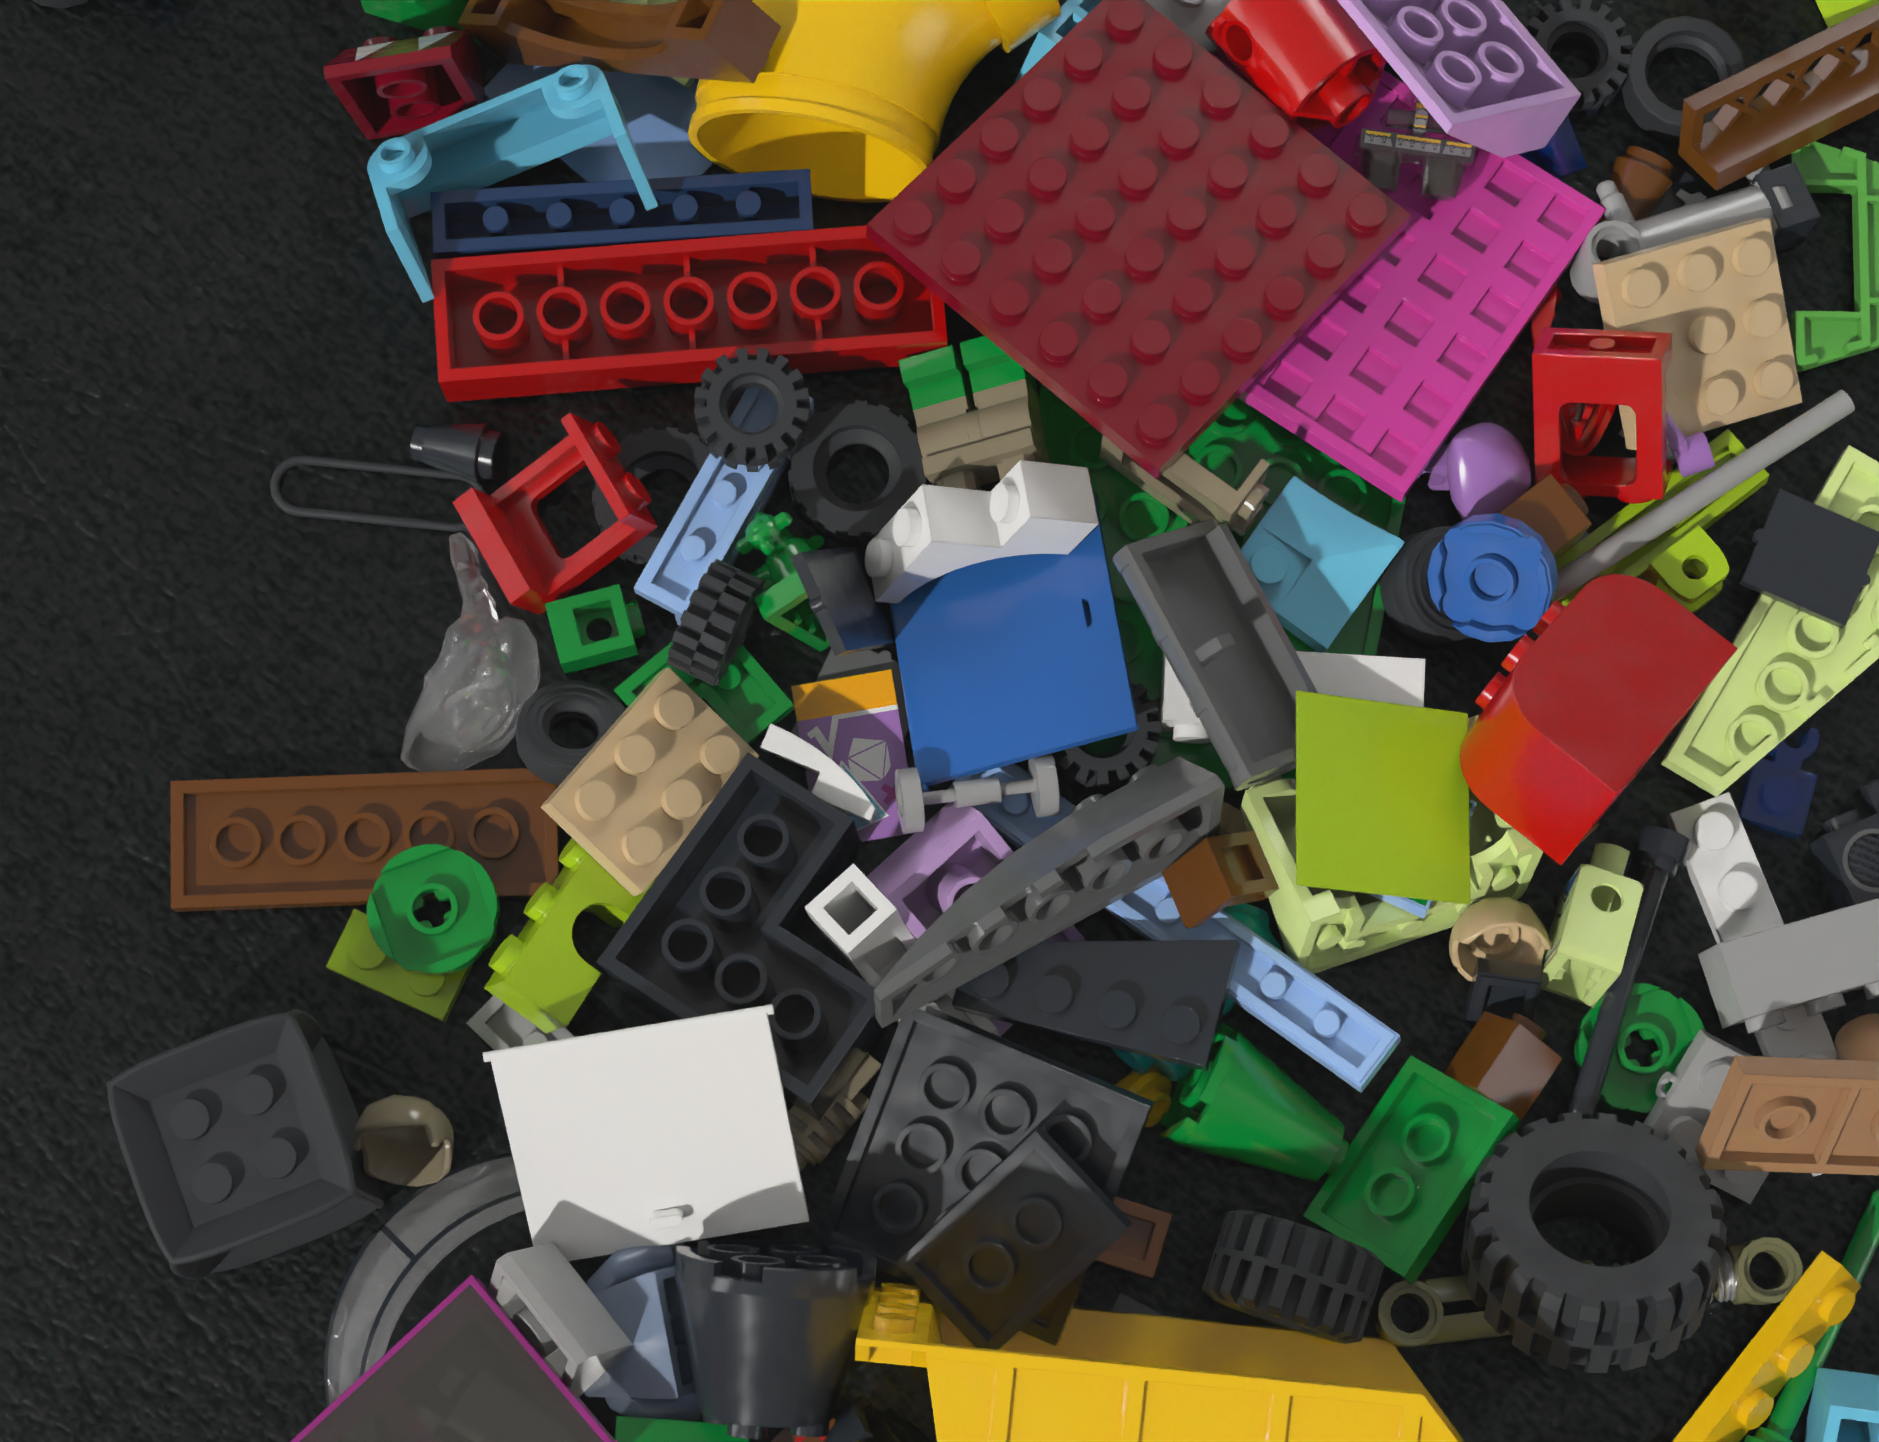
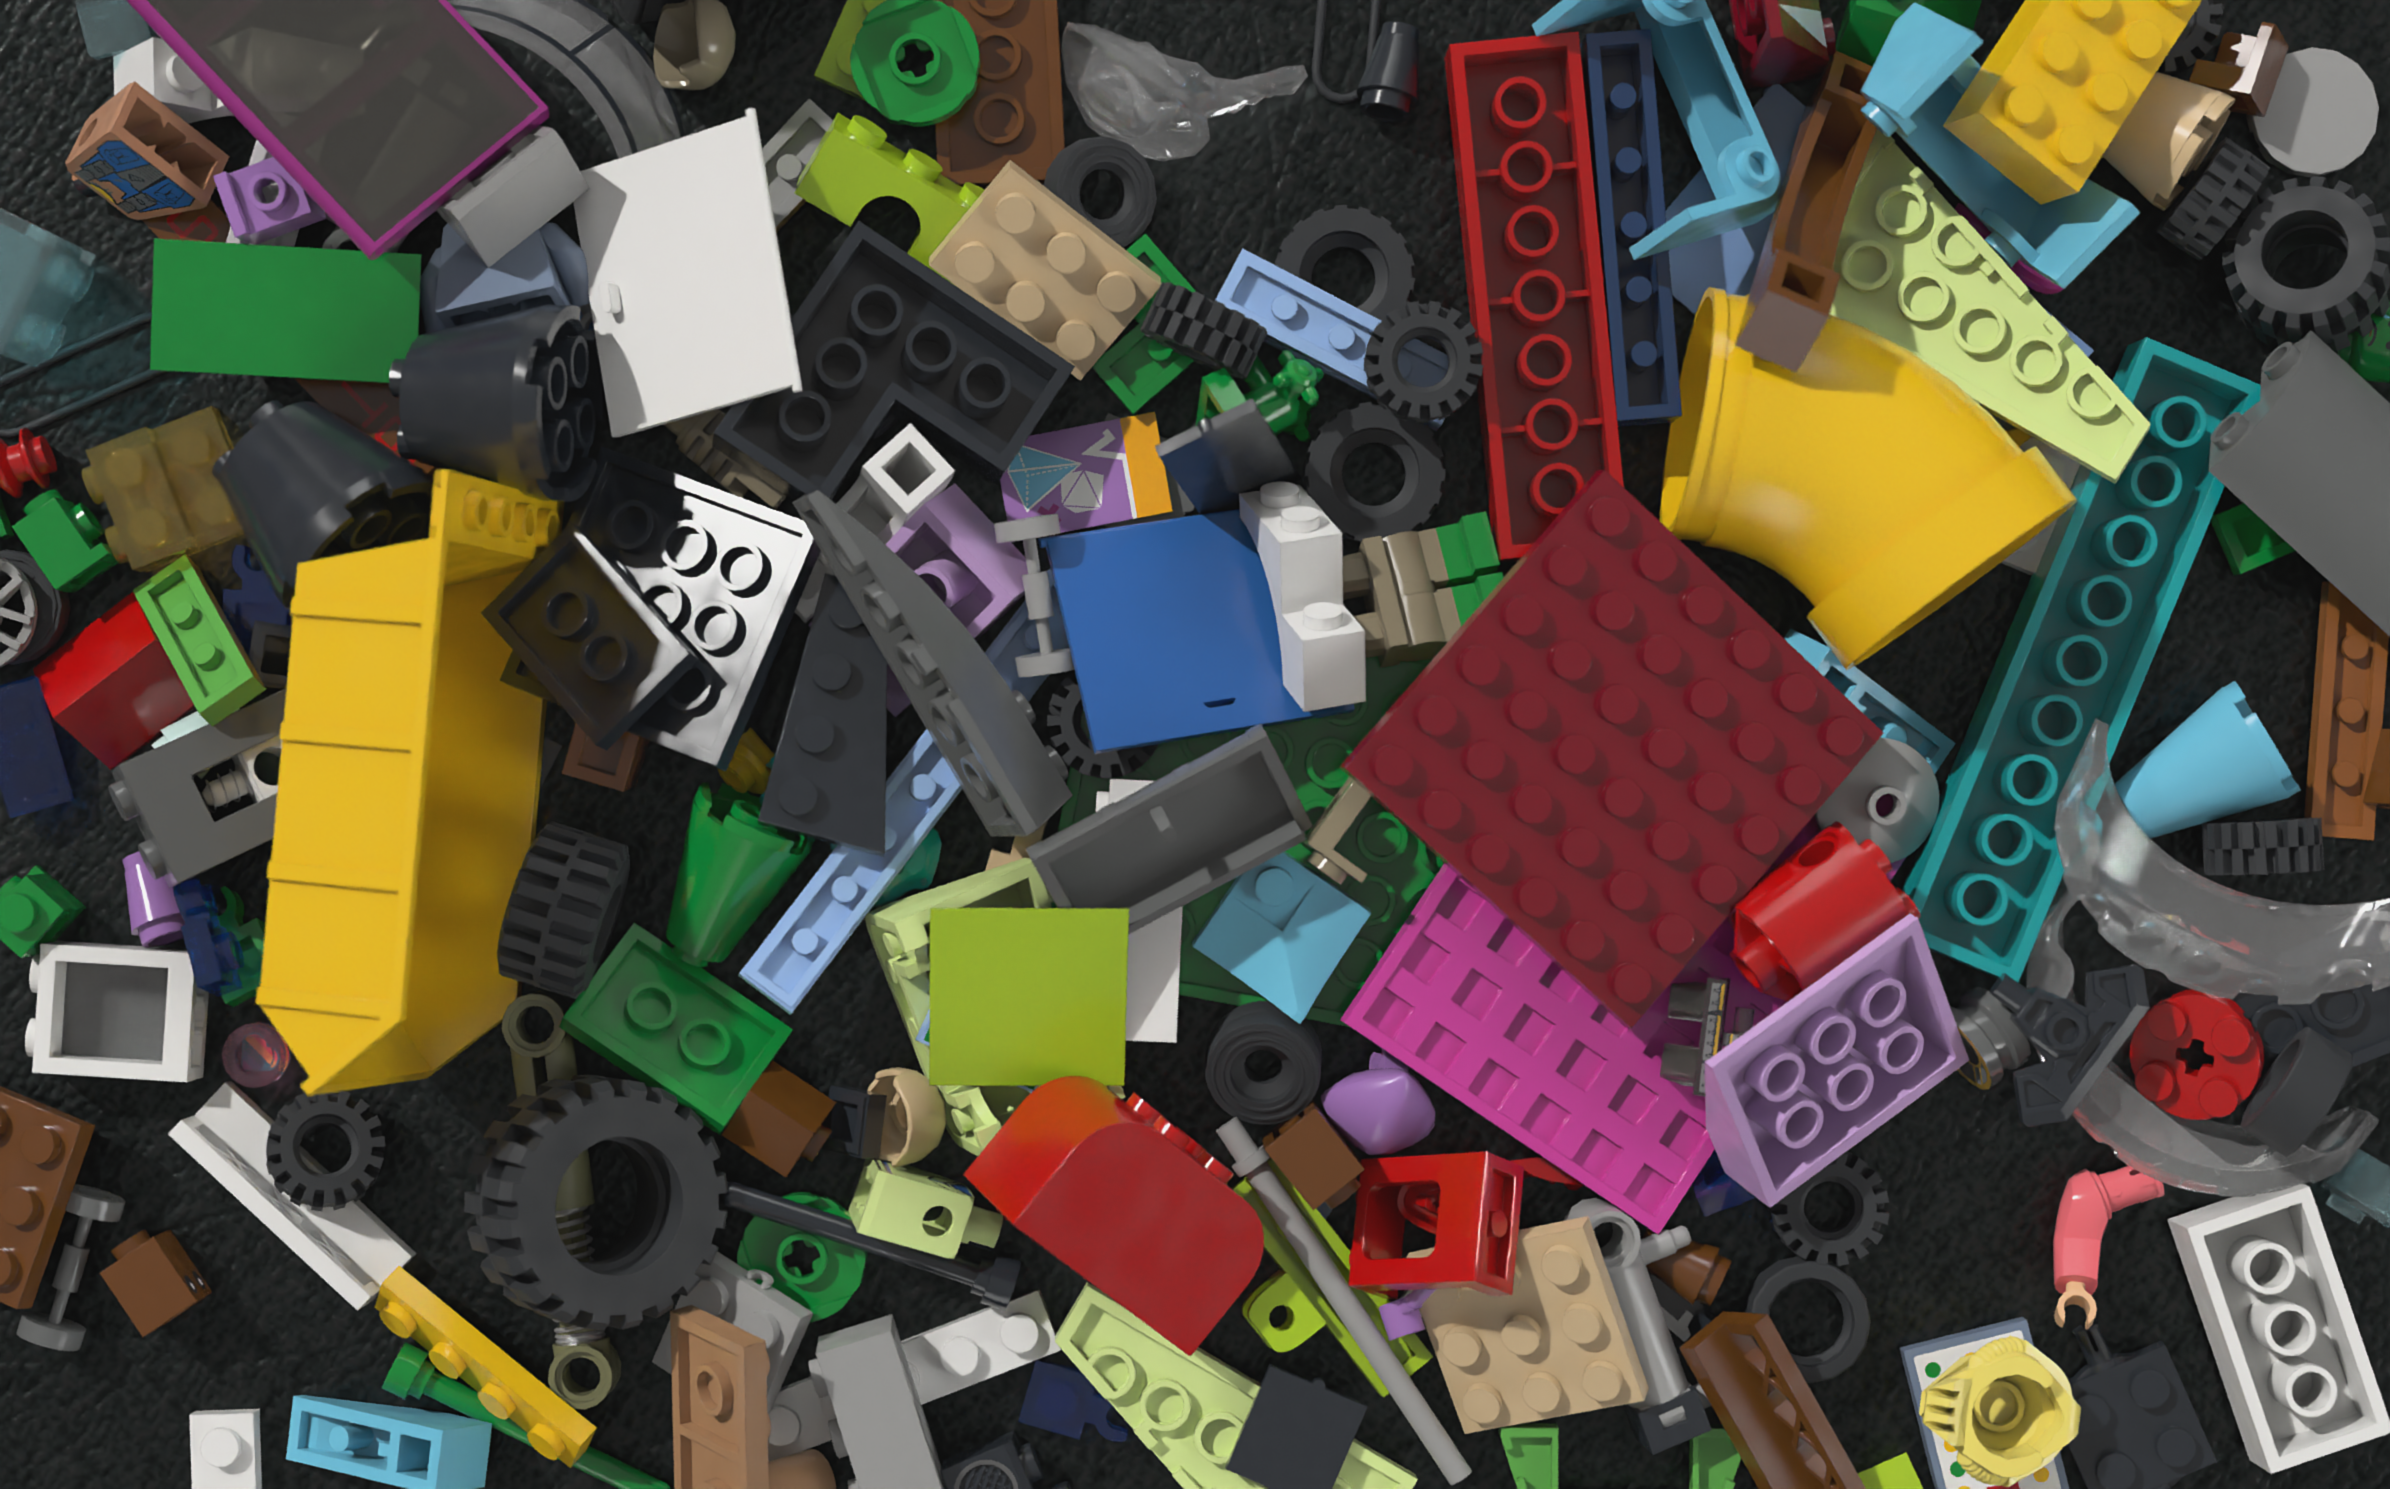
camera: 90 degrees right, 10 degrees up
red window [453,413,658,615] -> none
green brick [545,584,647,677] -> none
white slope [761,723,878,824] -> none
reddish brown panel [1162,830,1279,929] -> none
blue tile [1427,513,1559,642] -> none

